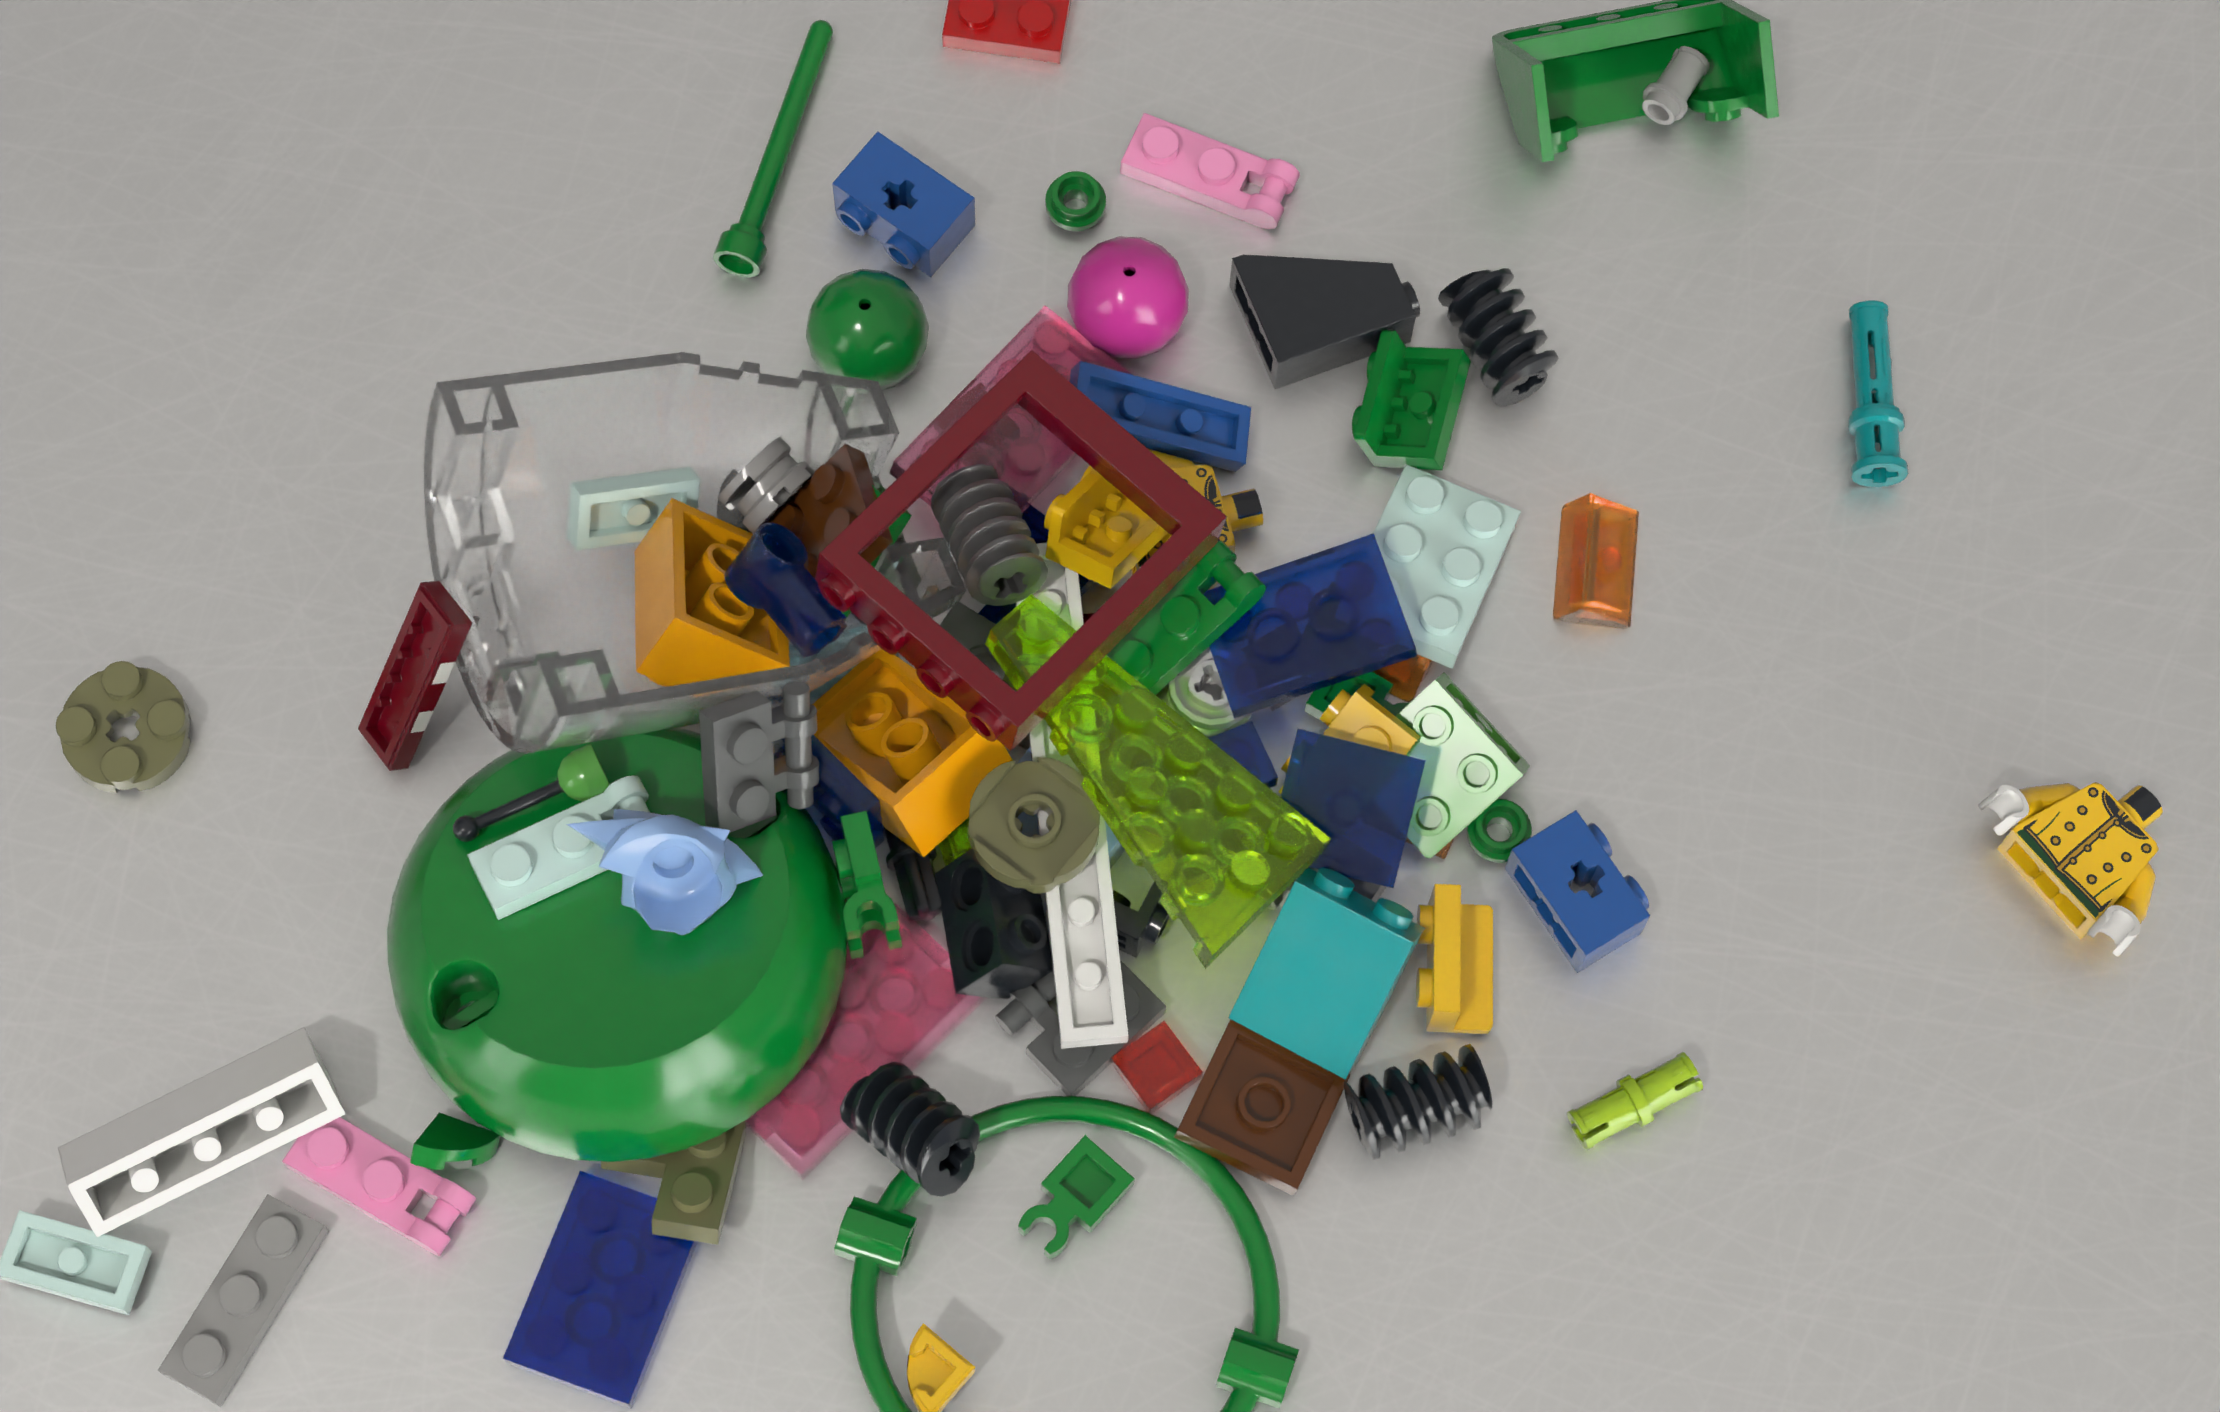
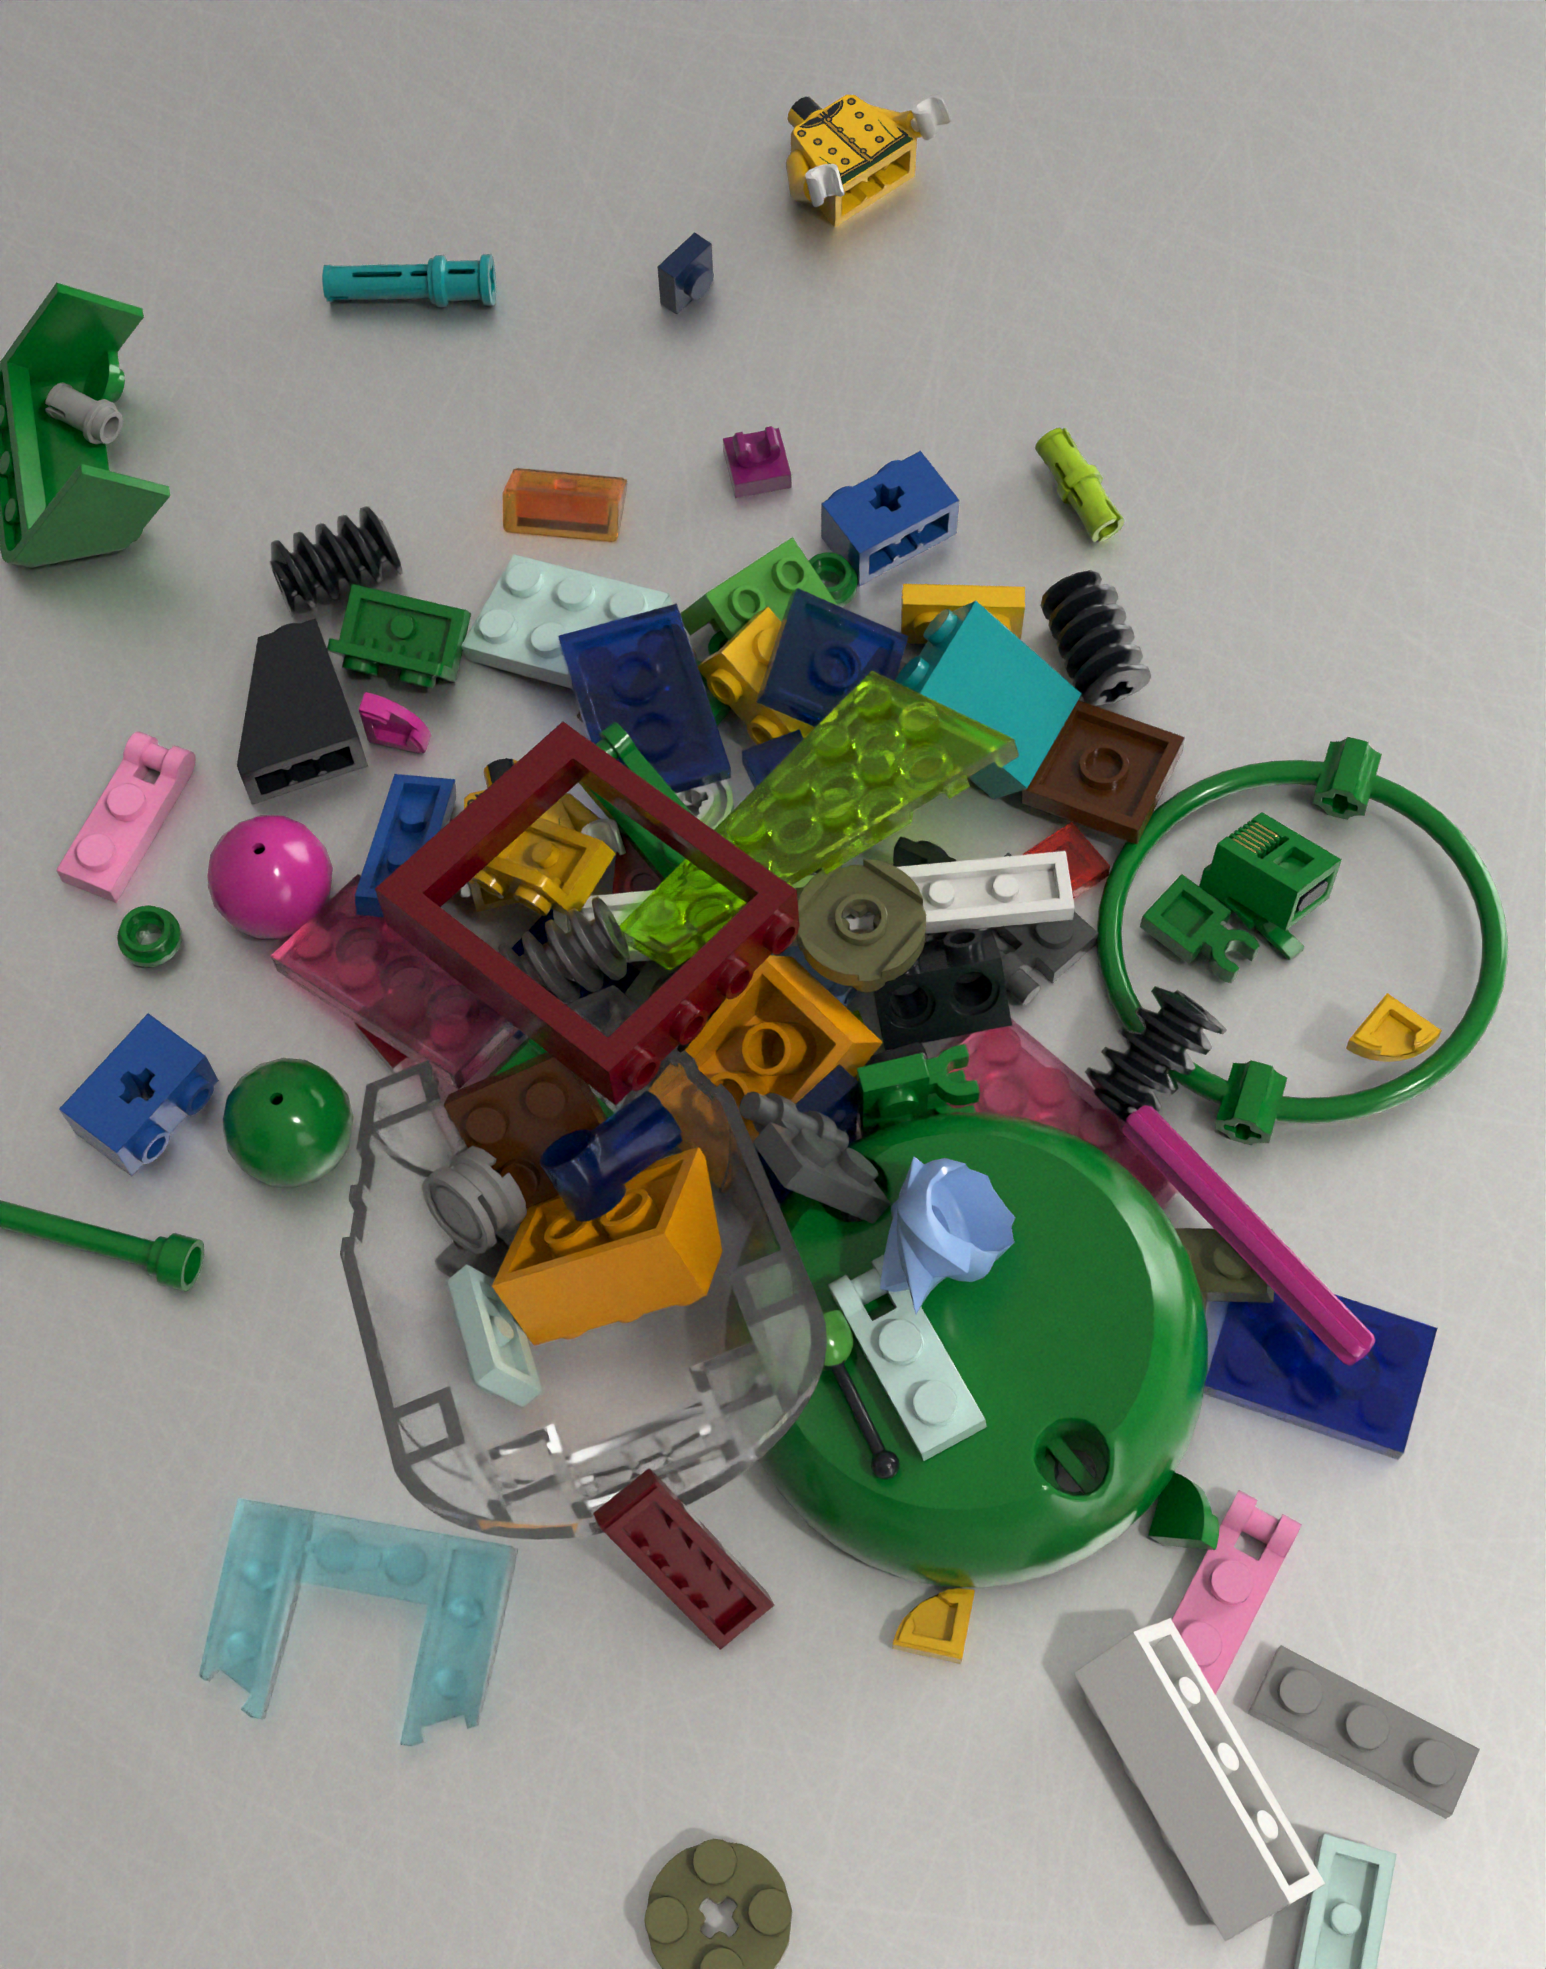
camera: 85 degrees left, 5 degrees down
none -> clear light blue wedge [199,1498,518,1746]
none -> dark pink tile [359,692,431,753]
none -> dark blue plate [657,232,714,314]
none -> magenta tile [723,426,792,499]
none -> yellow tile [892,1588,975,1664]
none -> dark pink axle [1122,1105,1375,1366]
none -> green piece [1199,812,1342,961]

